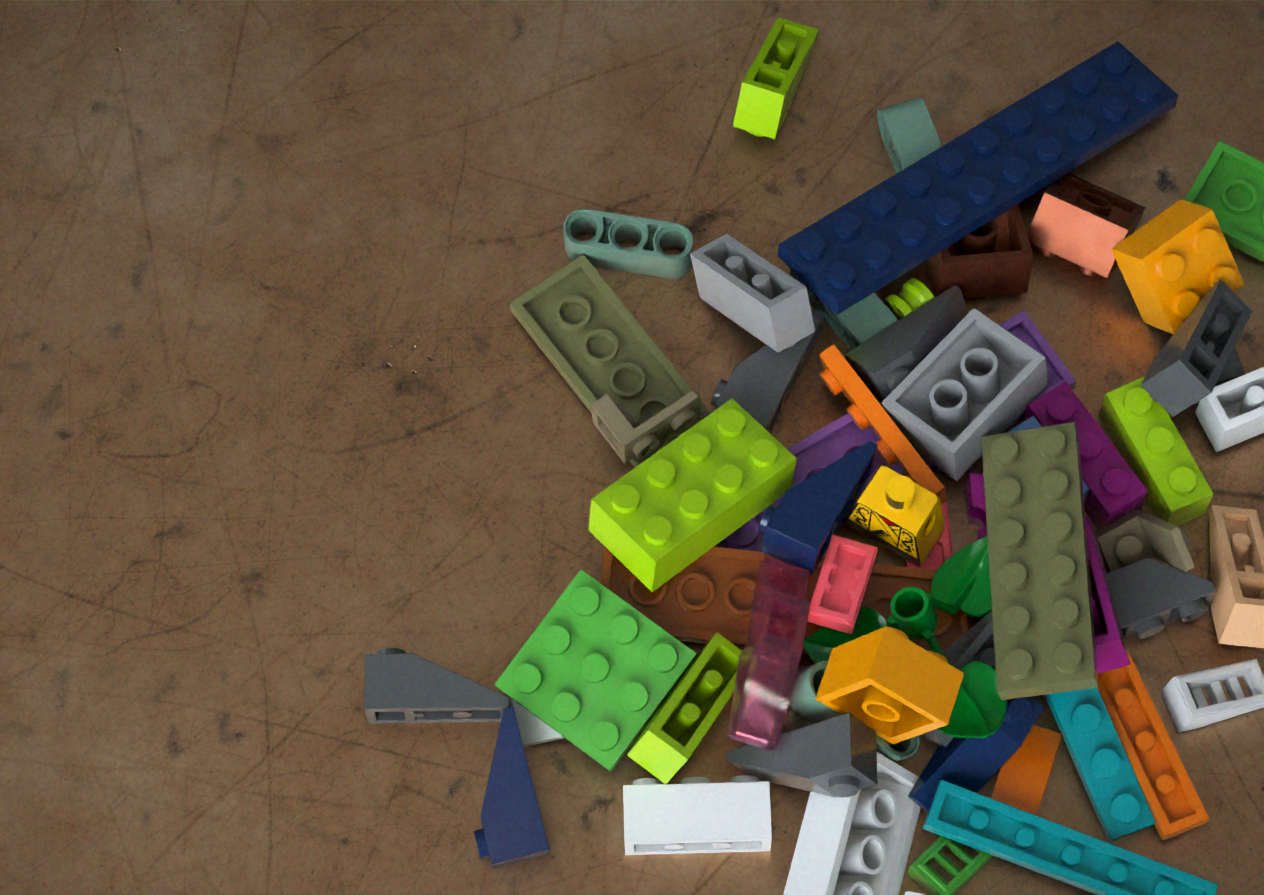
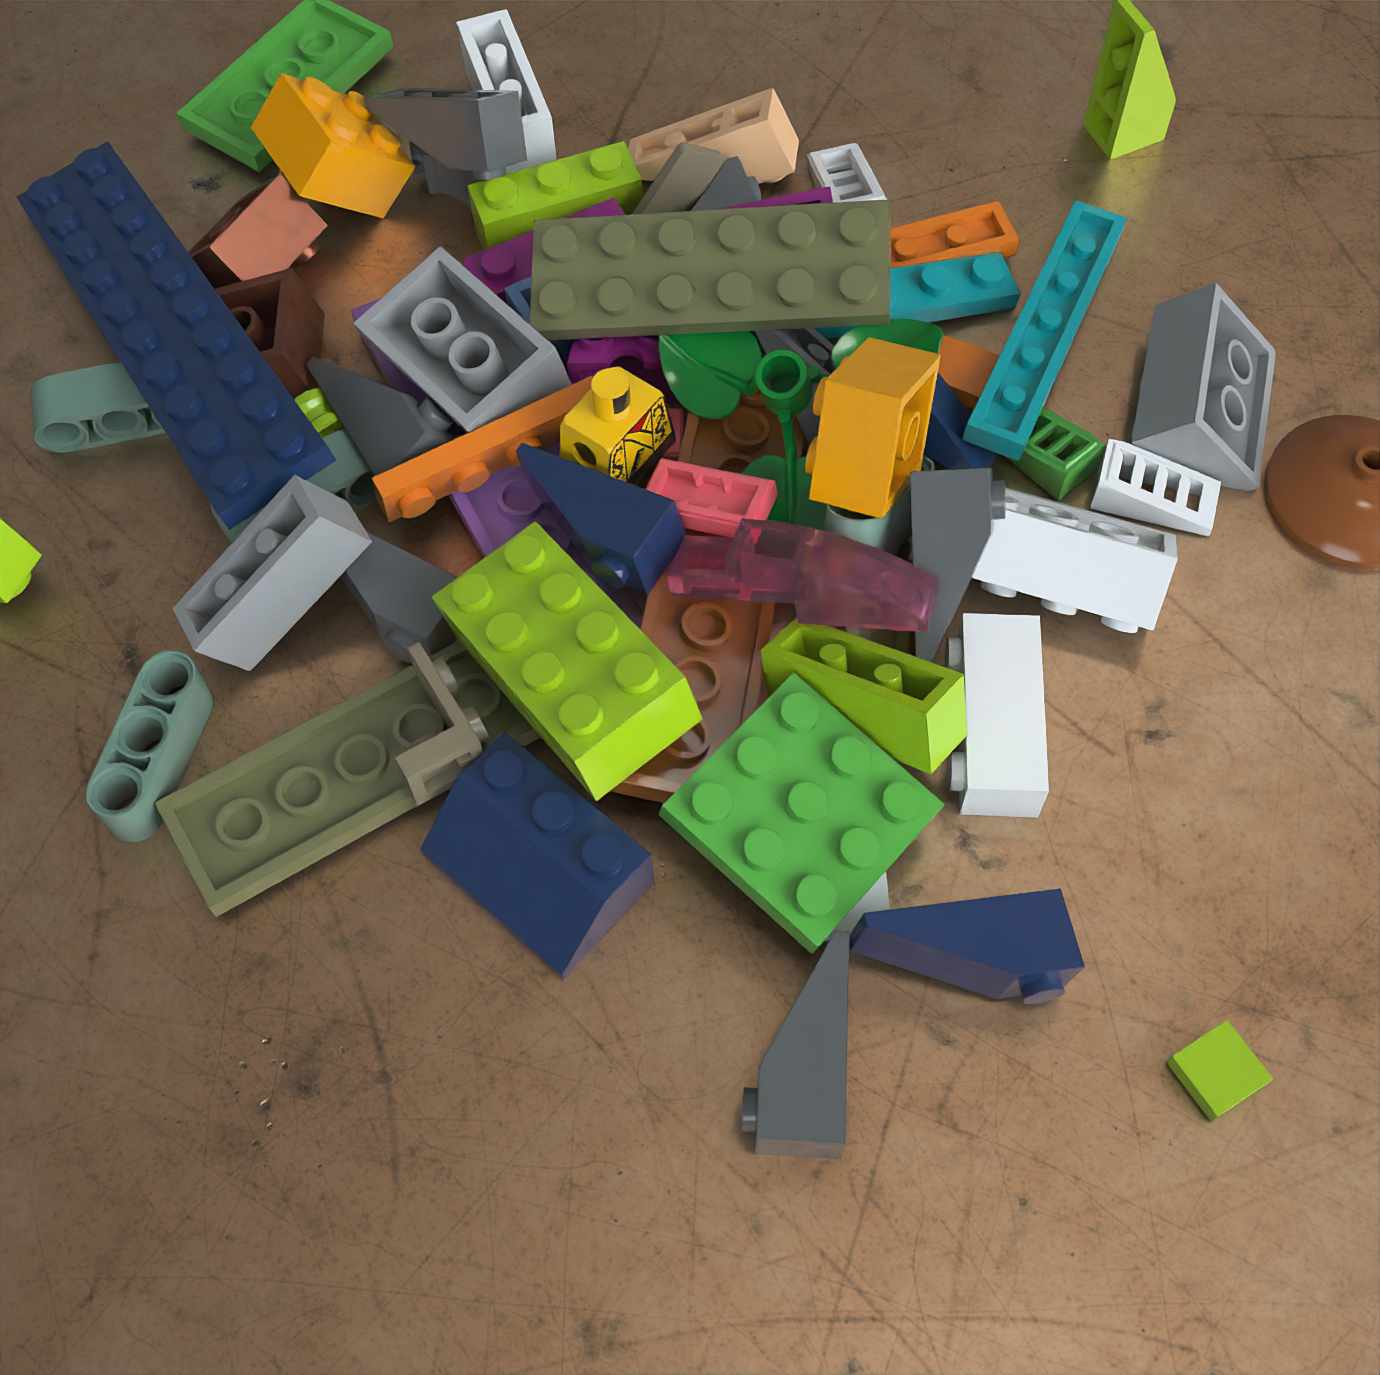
camera: 85 degrees left, 5 degrees down
none -> dark blue slope [420,732,655,979]

